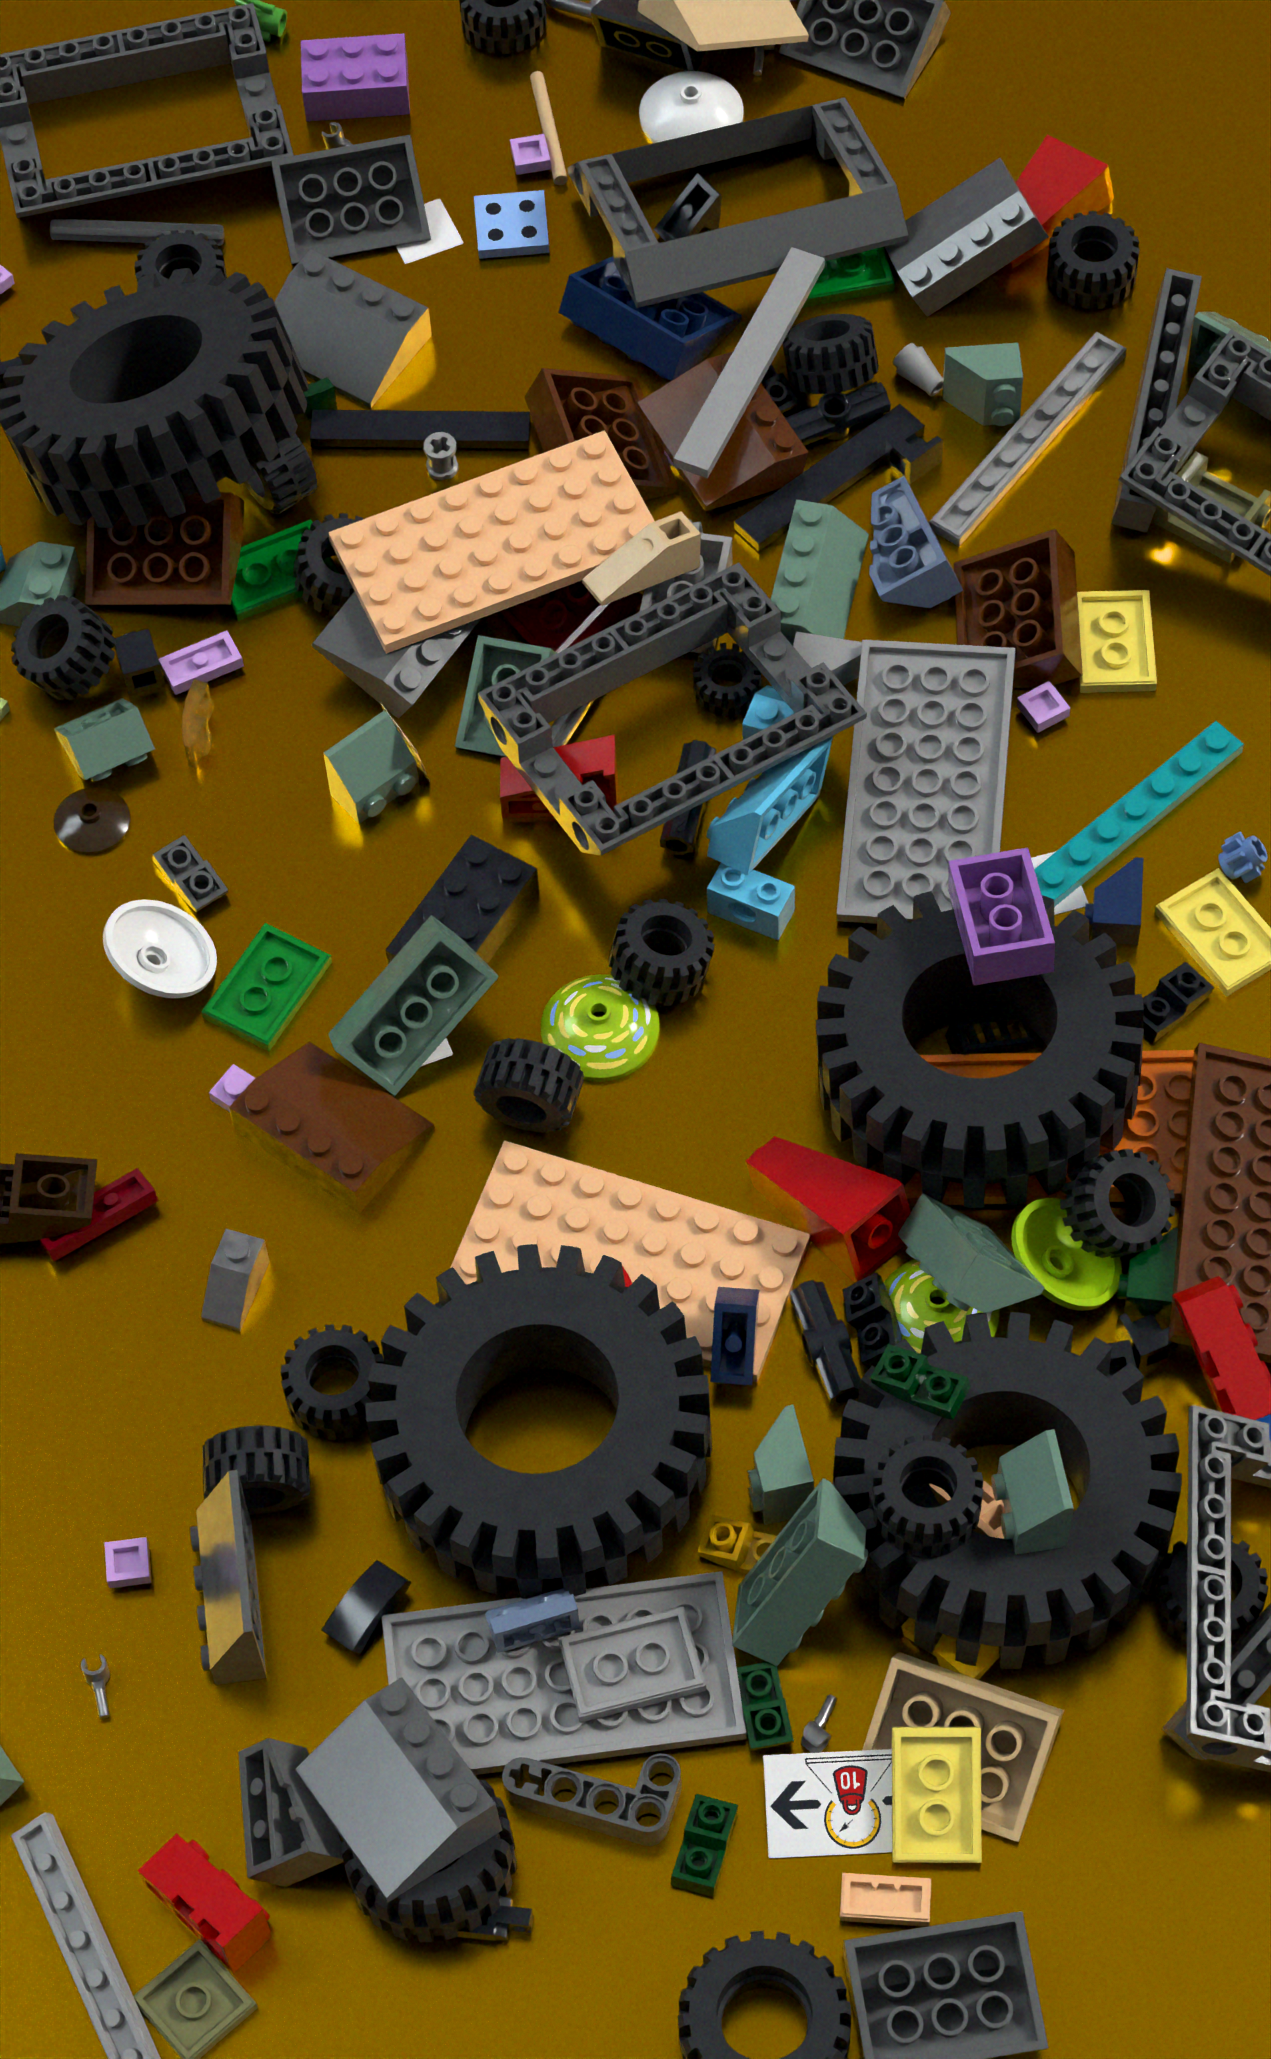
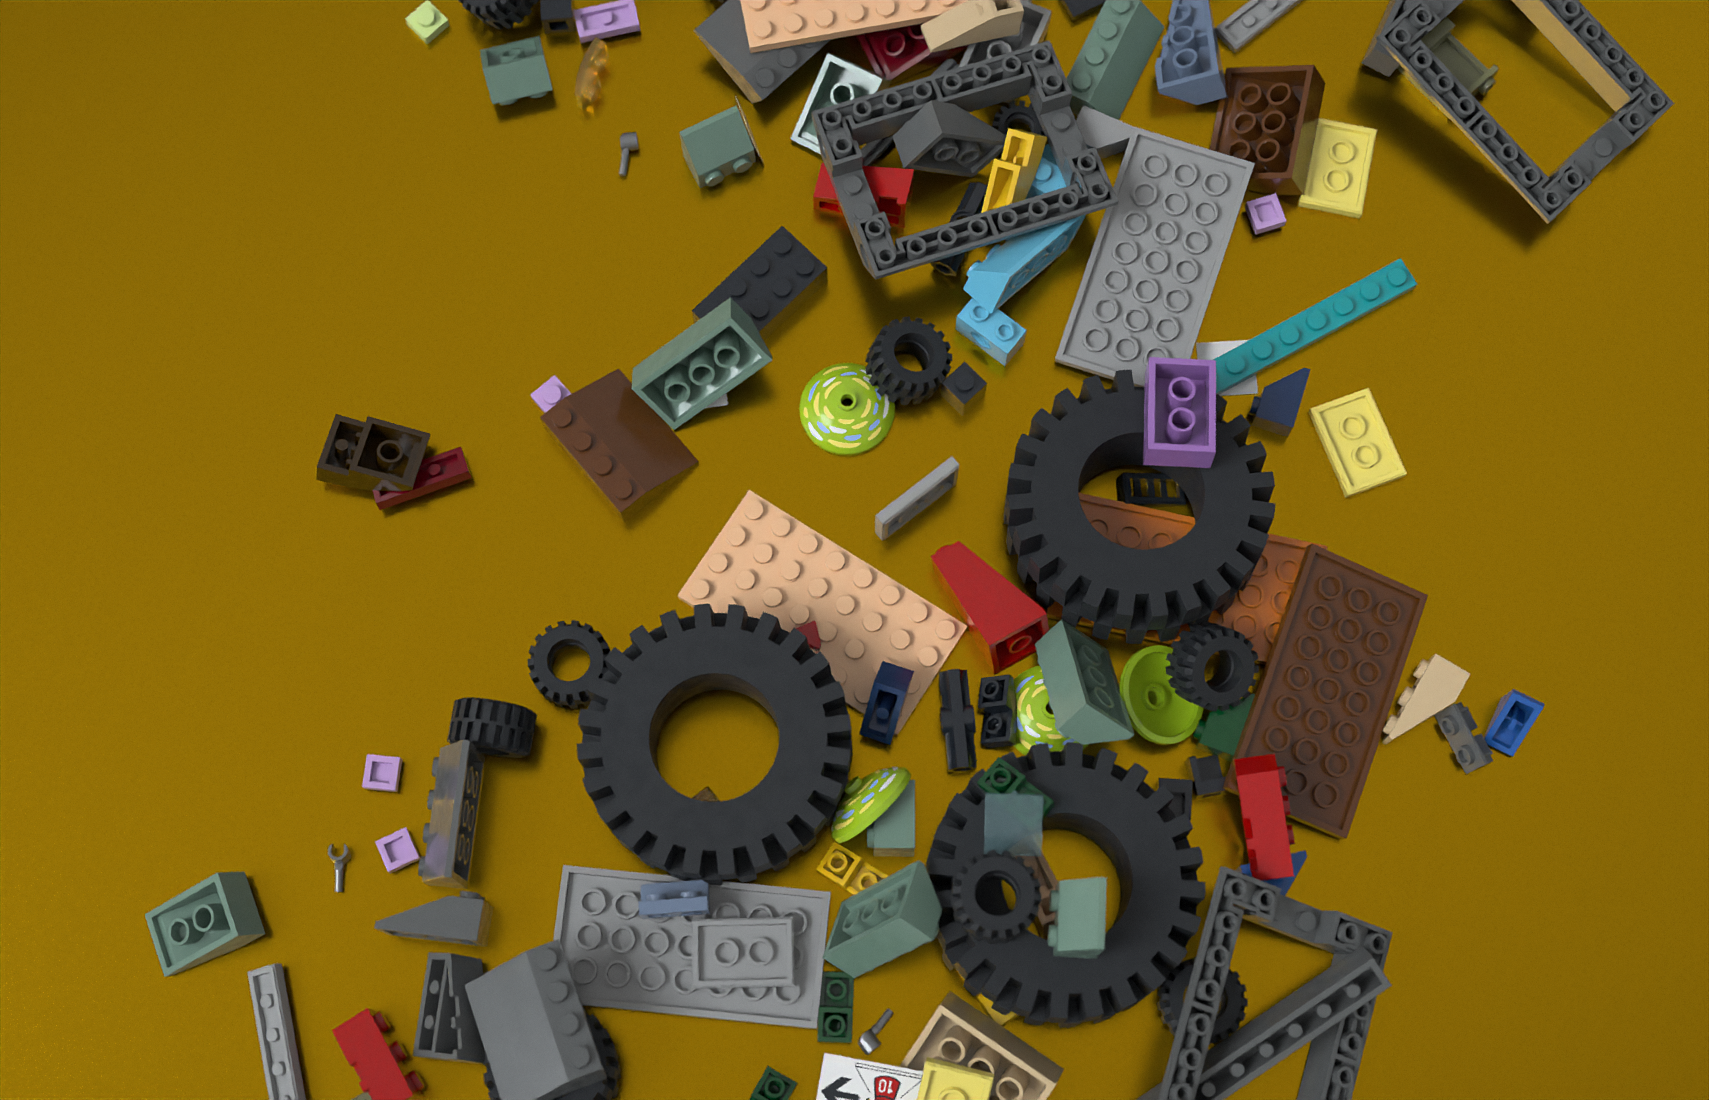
camera: 10 degrees right, 15 degrees up
dark brown dish [54,787,131,855] -> none
white dish [103,900,217,998] -> none
dark grey slope [152,835,228,912] -> none
green tile [201,923,332,1052] -> none
flat silver slope [201,1228,270,1332] -> none
black slope [322,1560,412,1654] -> none
black tyre [474,1038,584,1133] -> none
dark grey beam [502,1753,682,1846] -> none
black slope [1143,962,1214,1043] -> none
medium blue gear [1218,831,1268,883] -> none
none -> lavender plate [375,827,420,873]
none -> dark grey slope [375,891,493,947]
none -> flat silver hand [619,132,639,176]
none -> lime dish [831,766,911,843]
none -> light grey tile [875,456,959,540]
none -> dark grey slope [893,100,1006,177]
none -> black brick [940,361,987,416]
none -> yellow slope [981,128,1047,213]
none -> clear light blue piece [984,790,1043,858]

